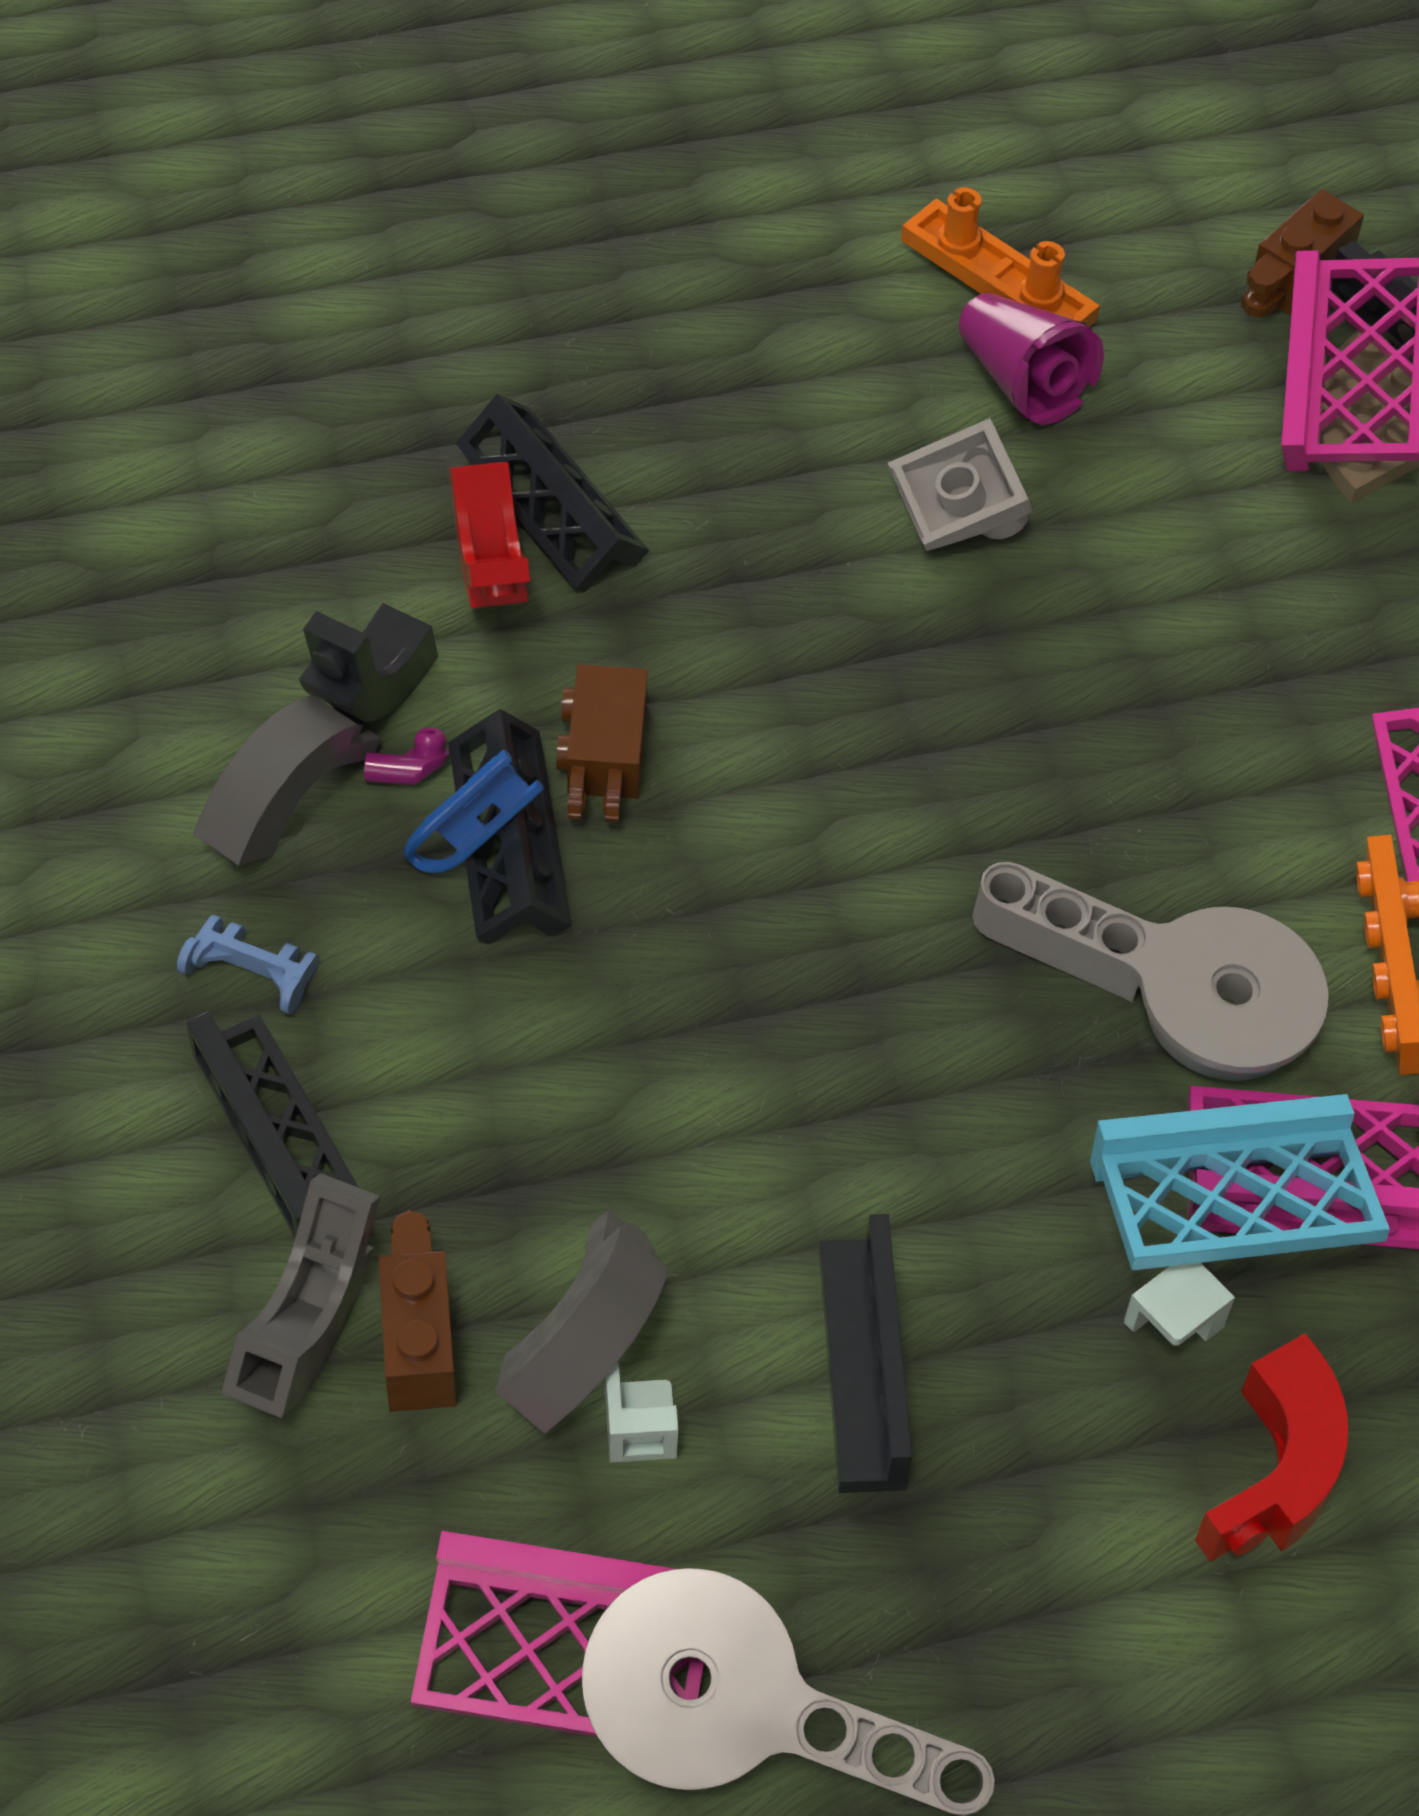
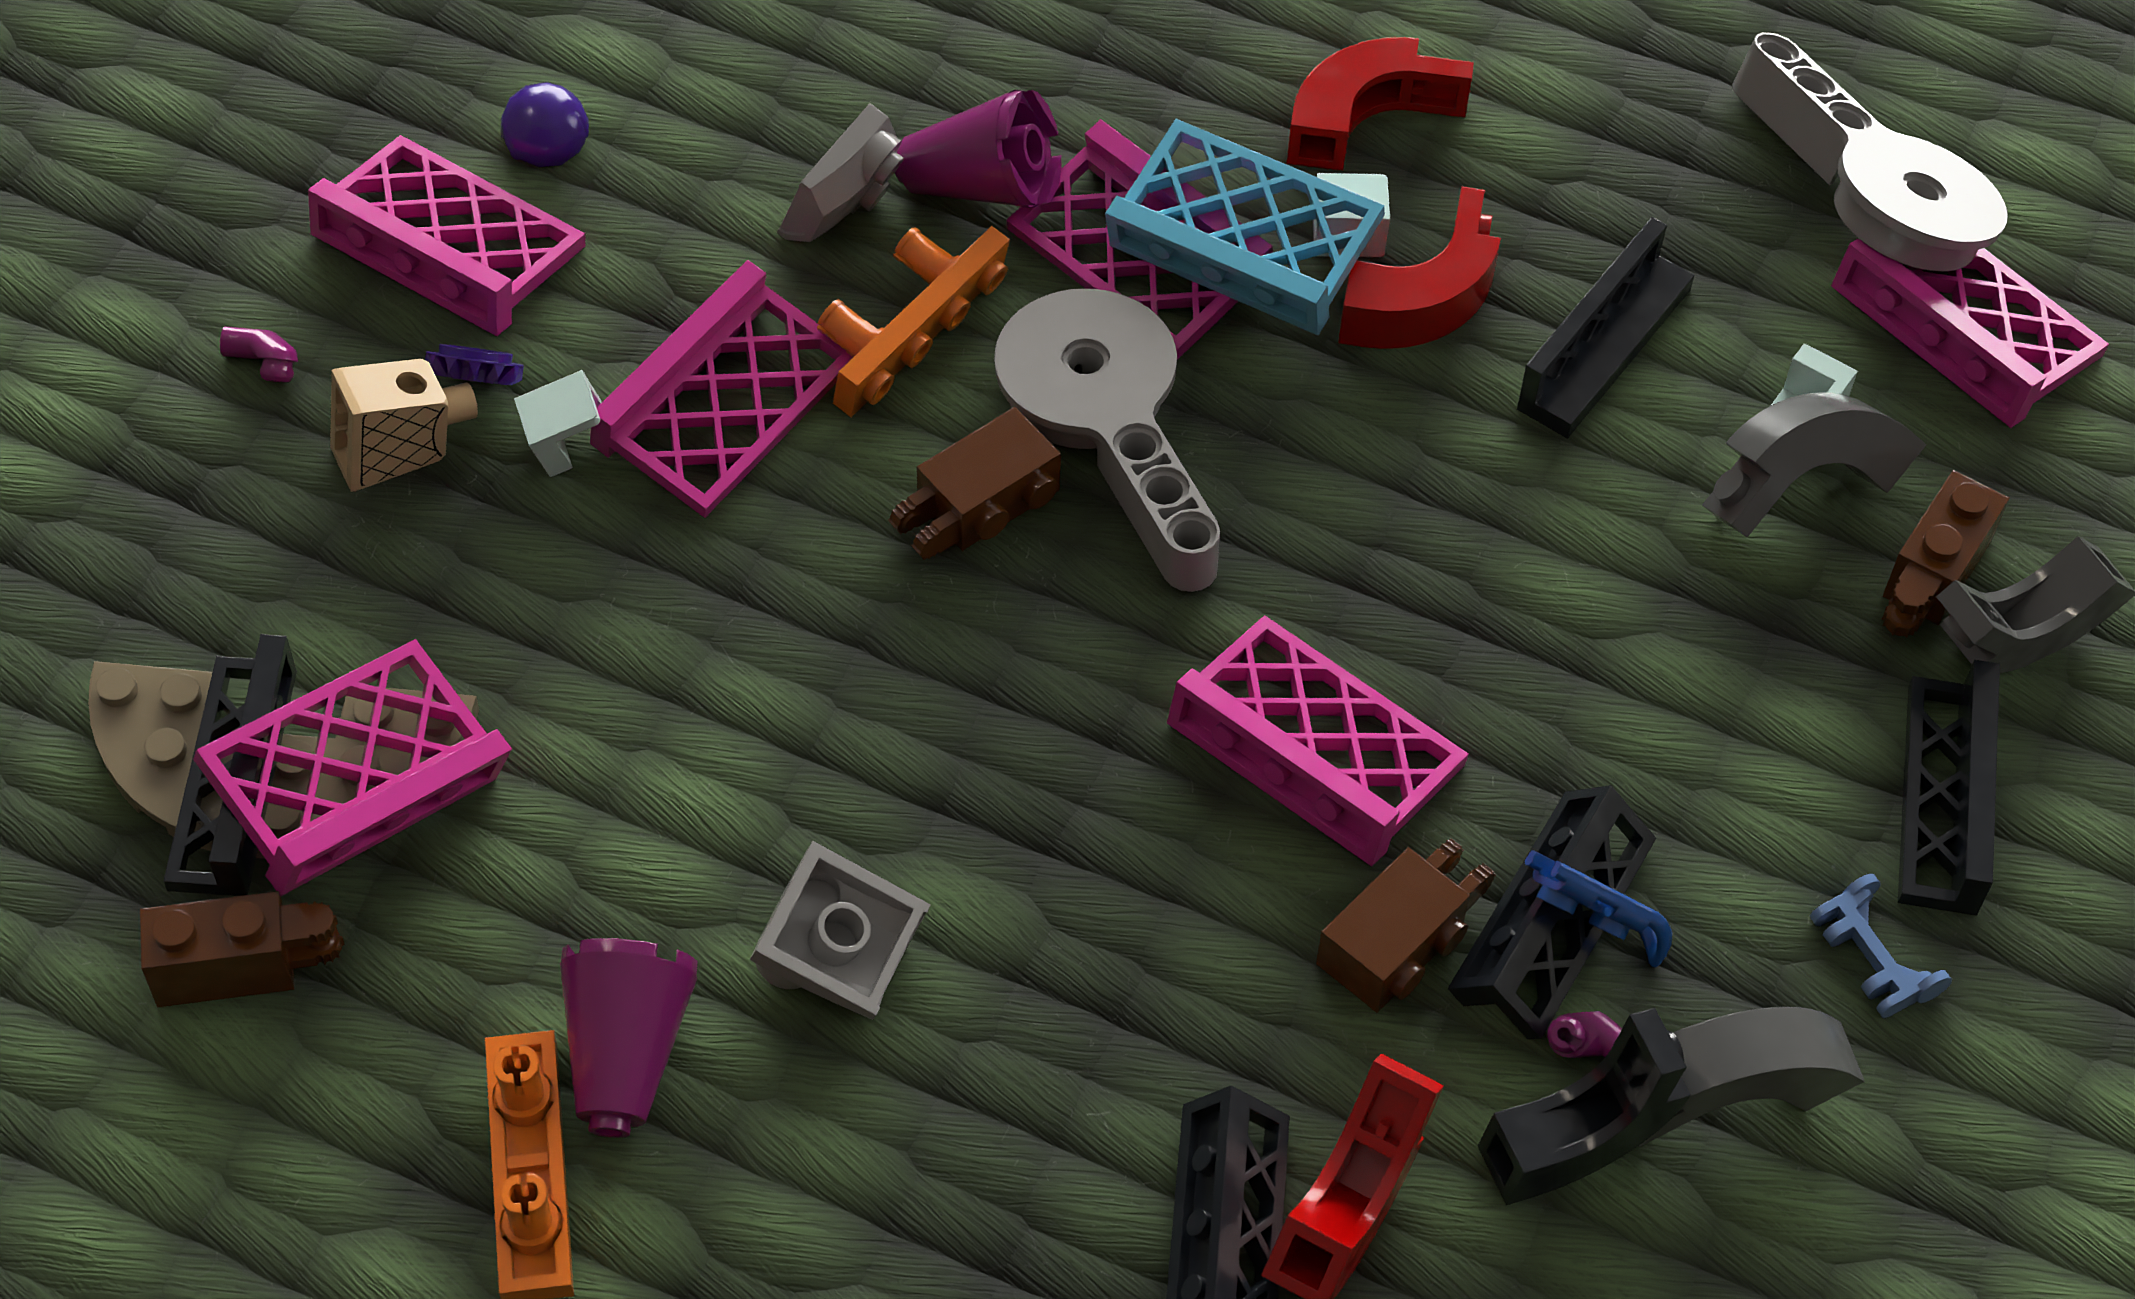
camera: 140 degrees left, 0 degrees up
none -> reddish brown hinge [888,407,1061,560]
none -> dark pink fence [1167,615,1469,867]
none -> red arch [1338,186,1501,349]

